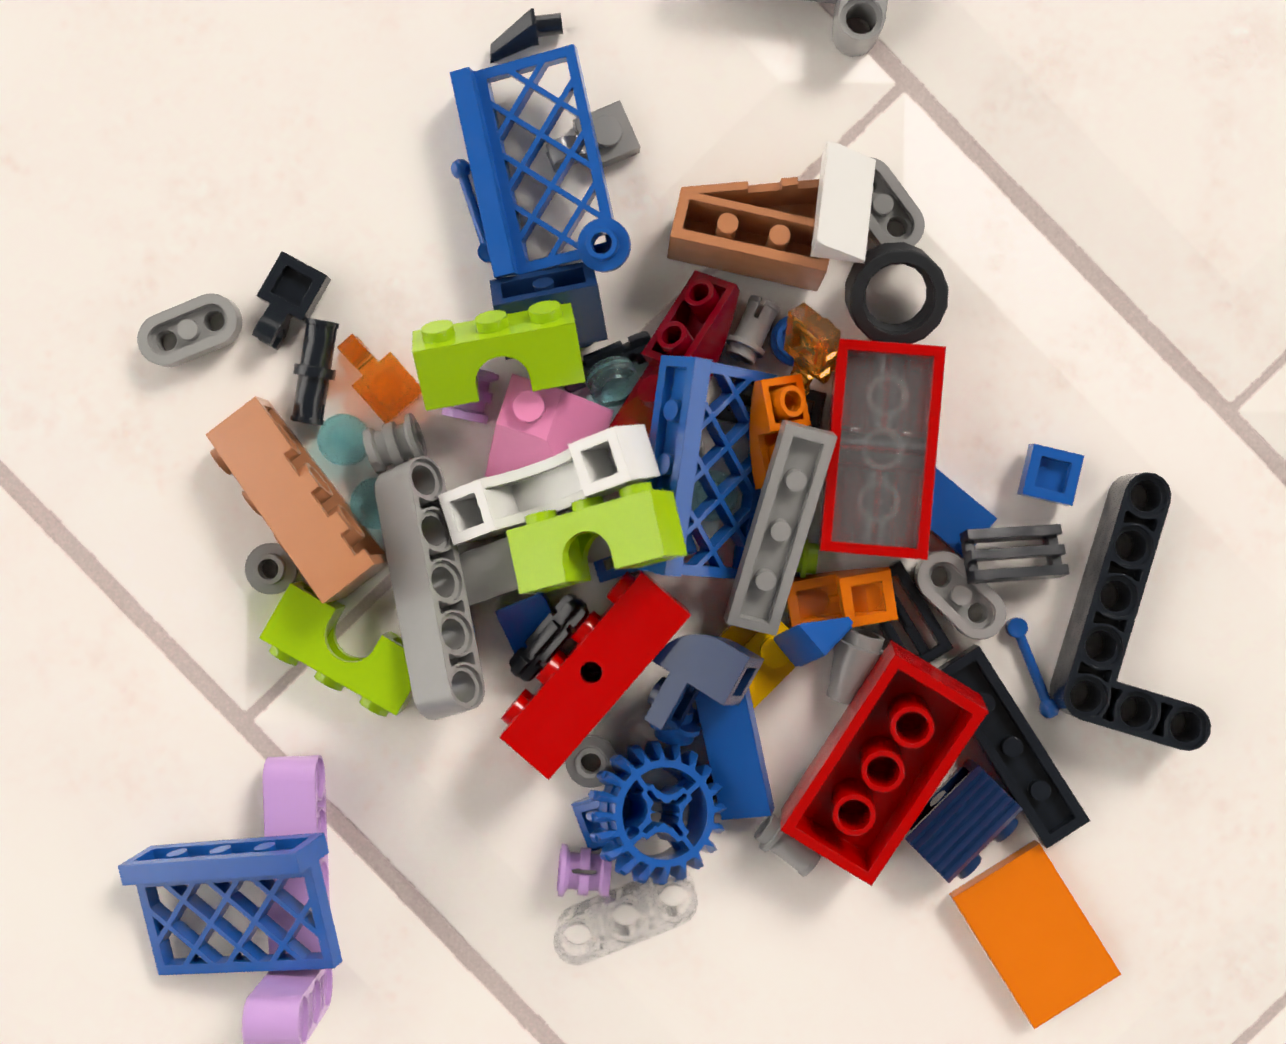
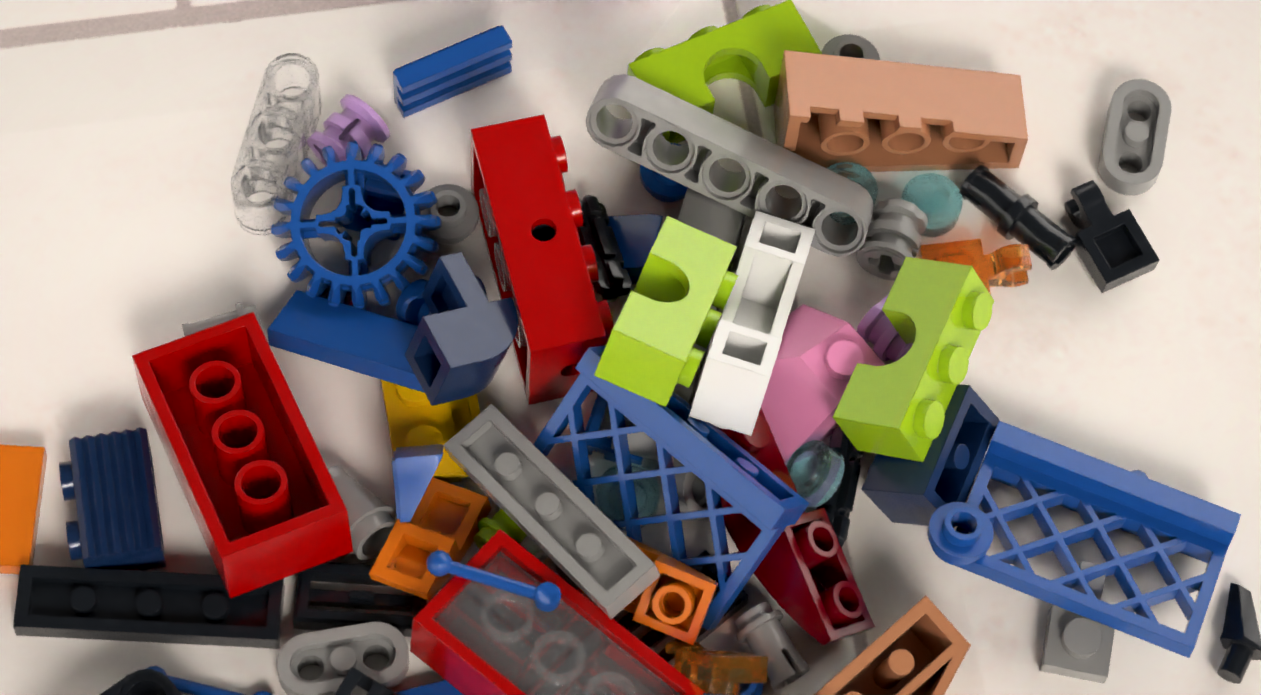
camera: 125 degrees right, 25 degrees down
none -> blue tile [393,25,512,118]
none -> blue hinge [426,550,561,612]

